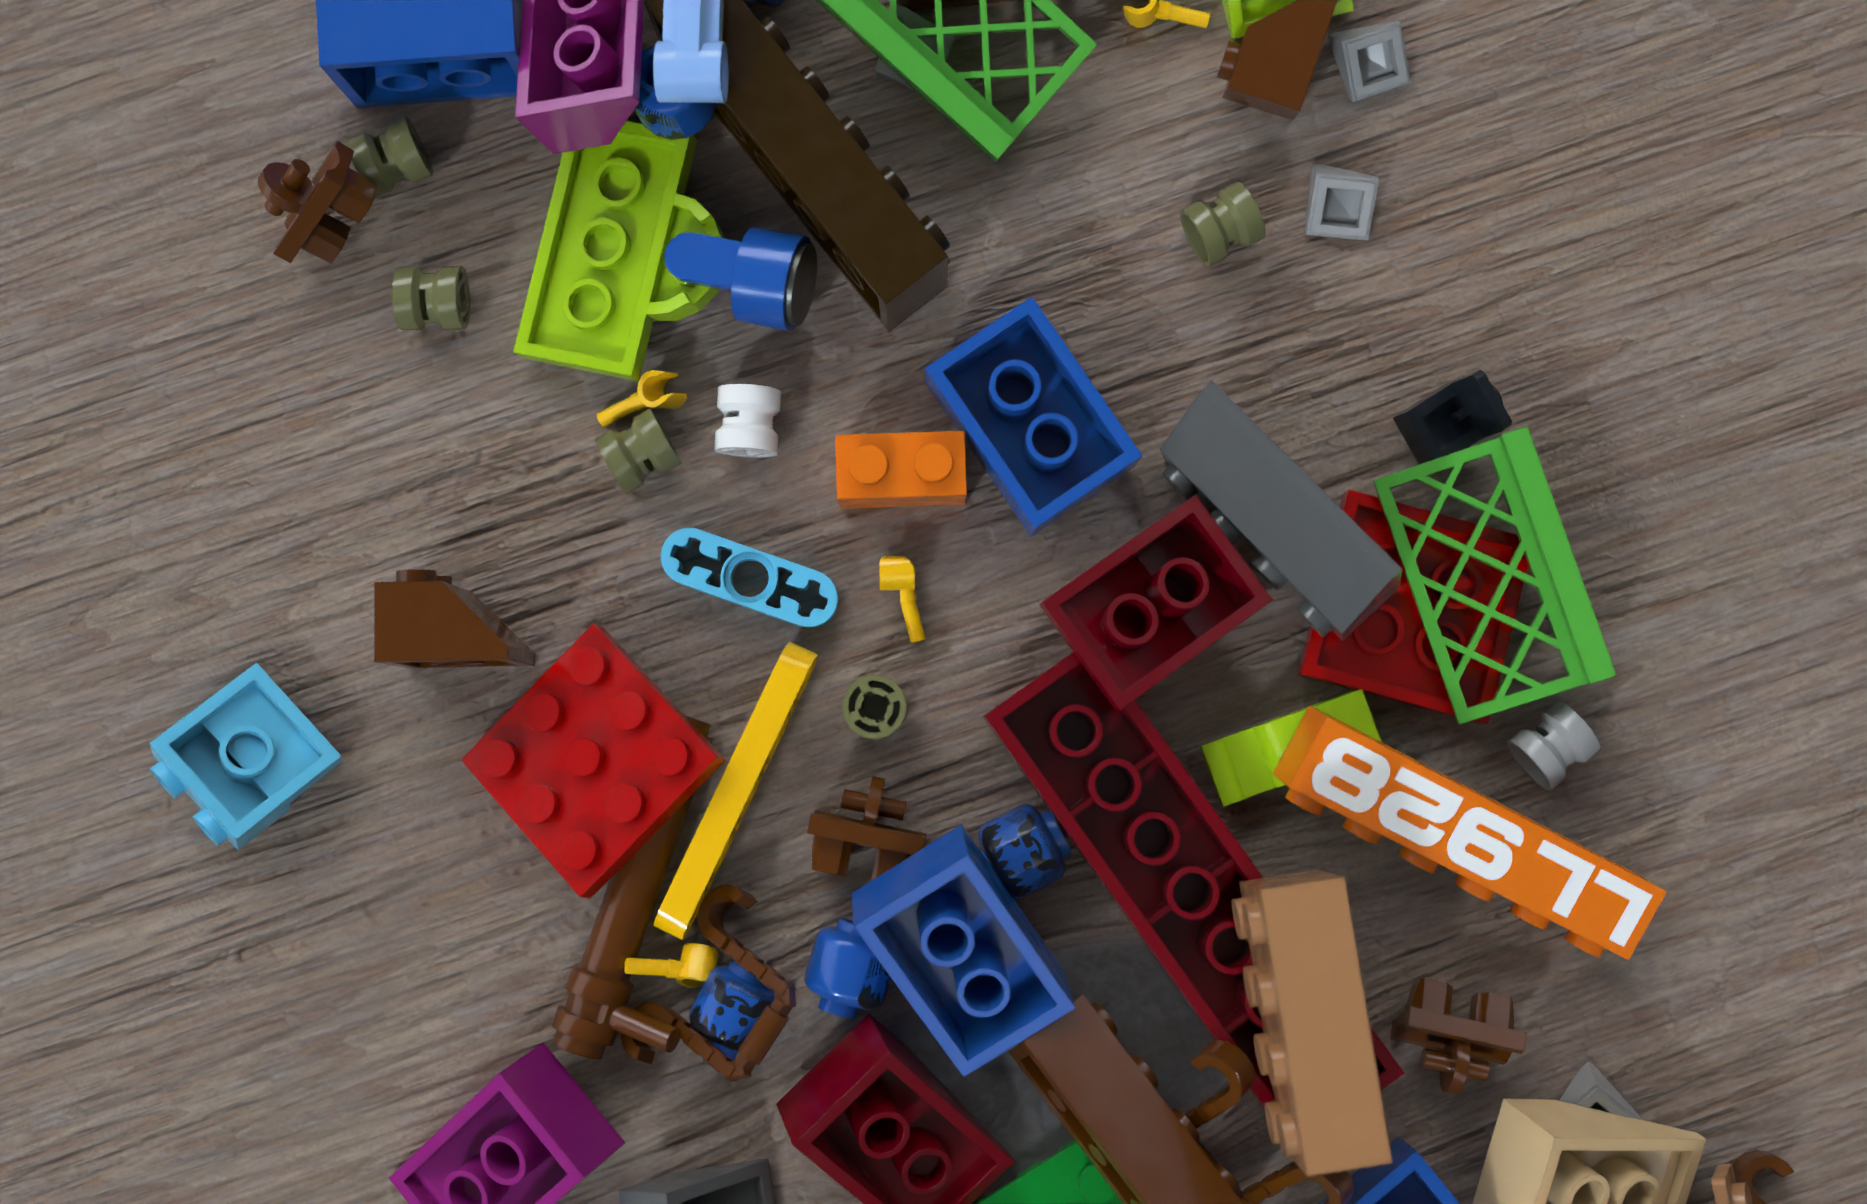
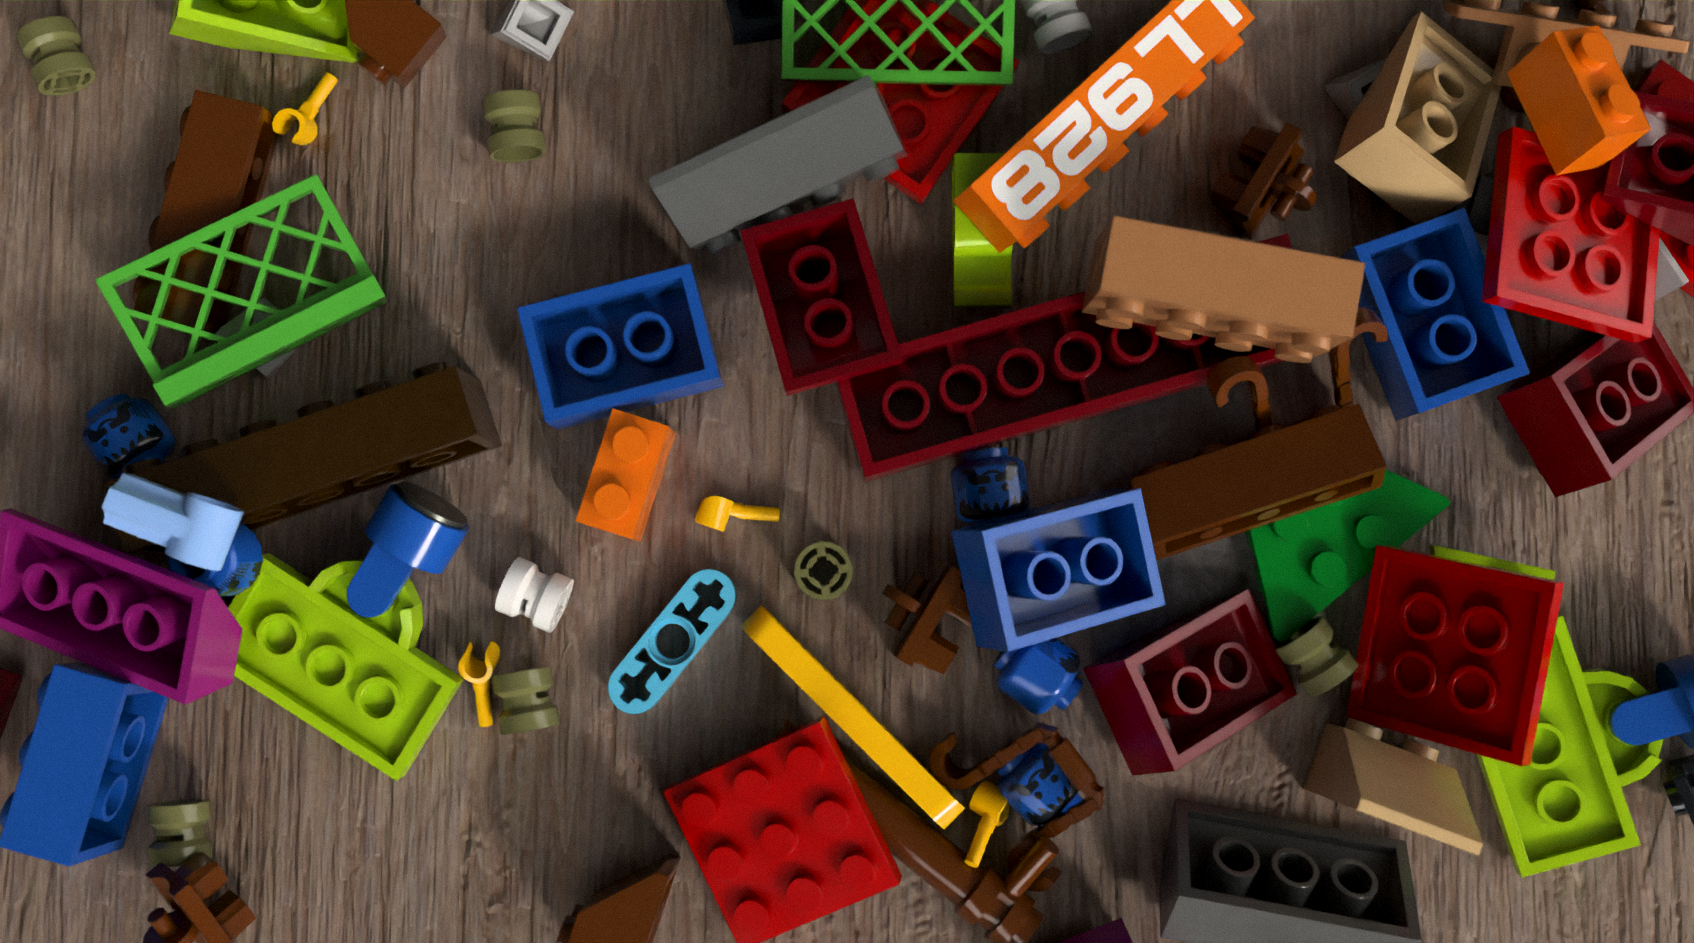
camera: 75 degrees left, 0 degrees up
olive wheel [392,266,470,330] -> none

